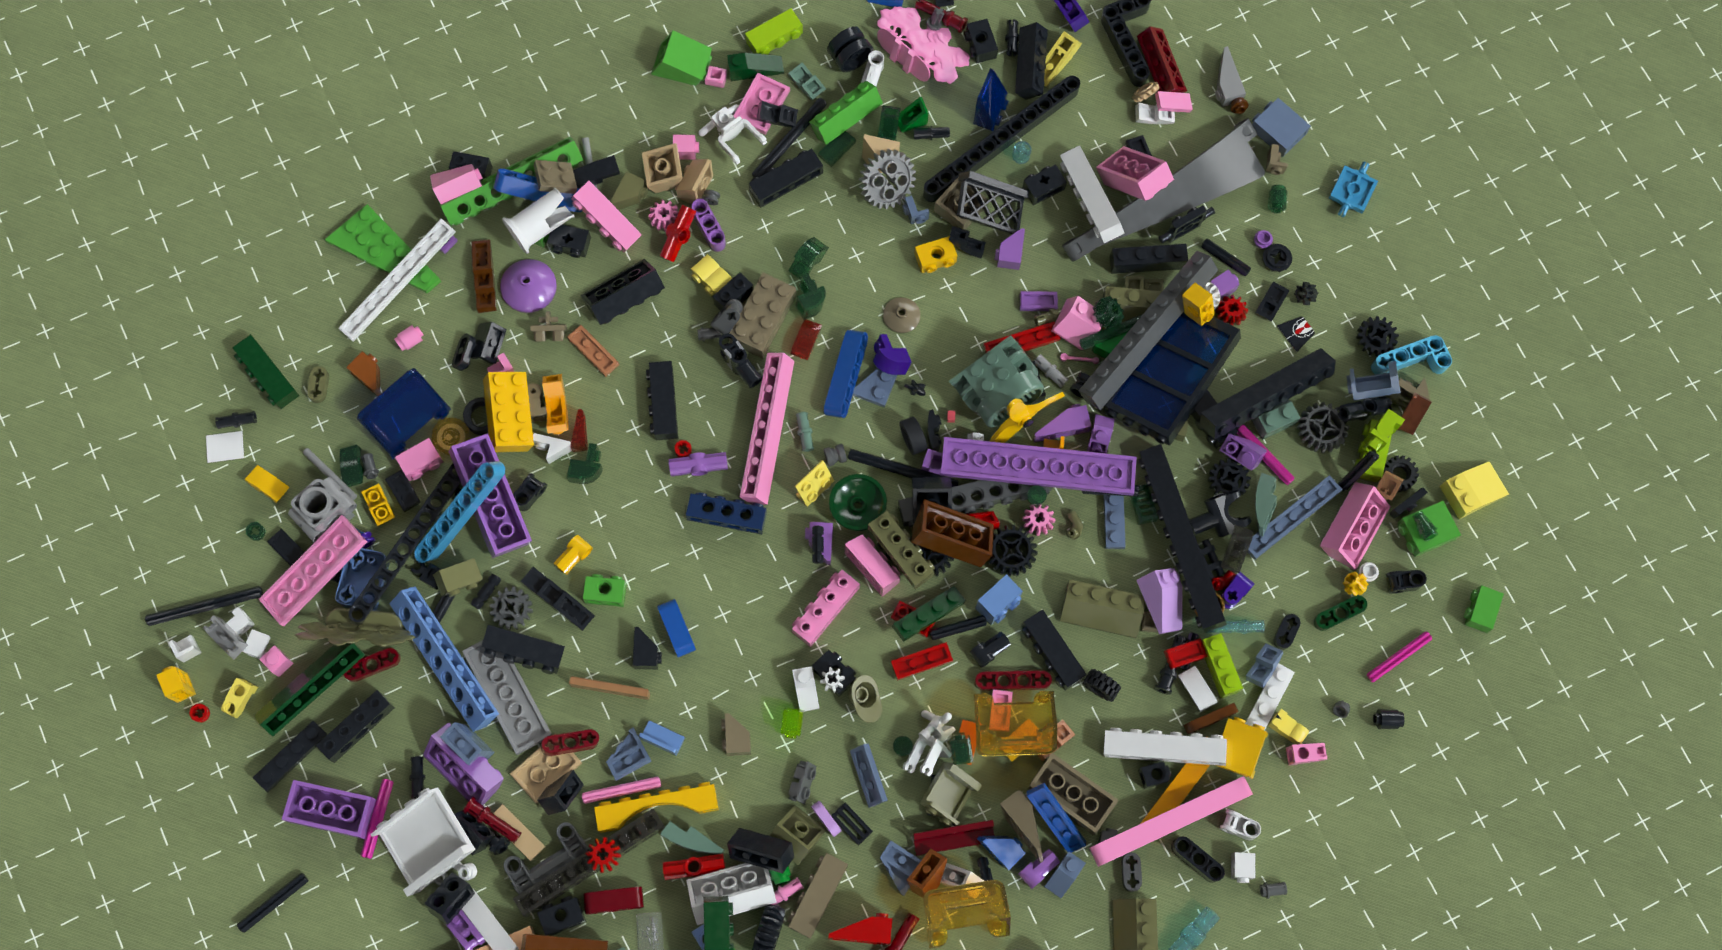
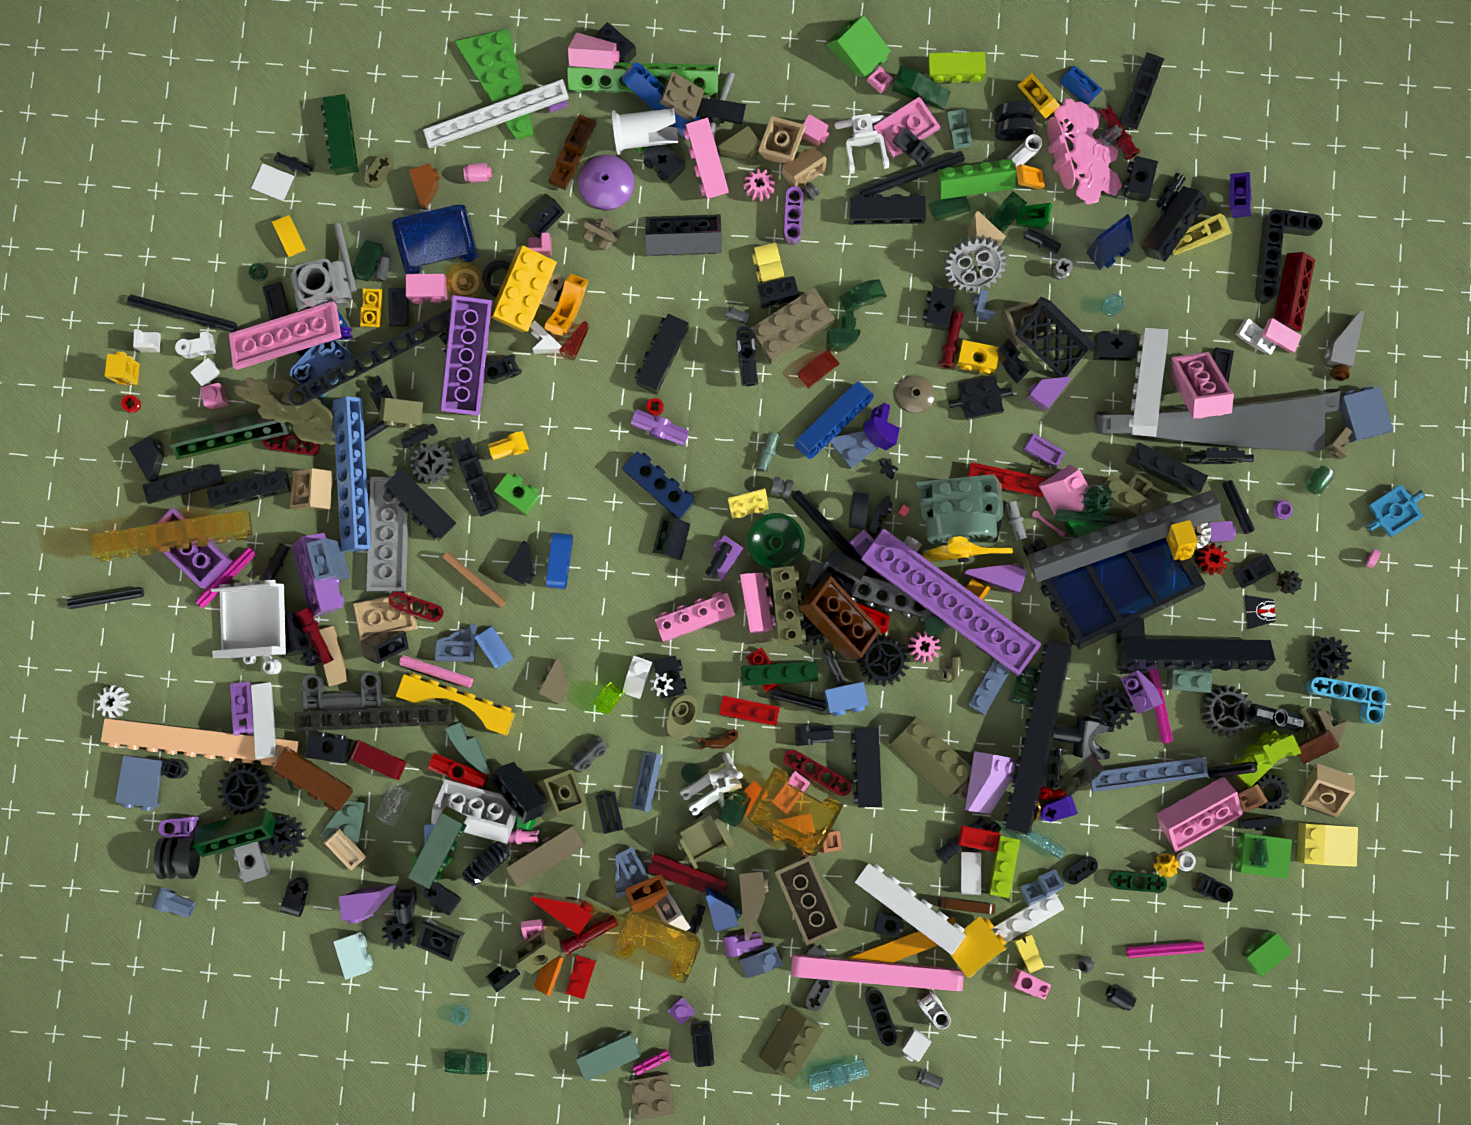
camera: 35 degrees right, 10 degrees up
light grey hinge [203,615,248,660] -> none
light yellow leg [221,678,258,718] -> none
dark azure beam [414,461,505,563] -> none
black brick [424,872,475,925] -> none
black plate [452,333,476,371] -> none
nougat tile [567,325,619,377] -> none
clear green brick [567,443,603,484] -> none
red gear [586,837,621,873] -> none
red piece [660,205,696,262] -> none
dark grey piece [710,299,743,334] -> none
bright pink brick [740,353,794,505] -> none
lavender beam [811,801,841,837] -> none
black beam [923,75,1081,202] -> none
blue plate [1027,783,1086,853] -> none
black tyre [1083,669,1121,702] -> none
medium lavender slope [1087,414,1114,454] -> none
tan gear [1132,82,1159,102] -> none
sand green slope [1255,473,1277,537] -> none
black gear [1262,244,1292,273] -> none
sand blue panel [1347,361,1401,400] -> none
none -> clear yellow brick [90,510,253,562]
none -> black slope [129,436,165,482]
none -> tan slope [290,468,333,510]
none -> black panel [652,516,690,560]
none -> reddish brown arm [696,729,738,750]
none -> dark grey axle [821,649,846,686]
none -> black brick [922,286,956,331]
none -> dark red pin [938,311,964,370]
none -> black plate [948,375,1013,420]
none -> light orange tile [1015,164,1045,189]
none -> yellow brick [1017,73,1060,119]
none -> light grey bush [1052,258,1073,280]
none -> tan slope [1300,763,1355,817]
none -> bright pink tile [1365,549,1381,569]

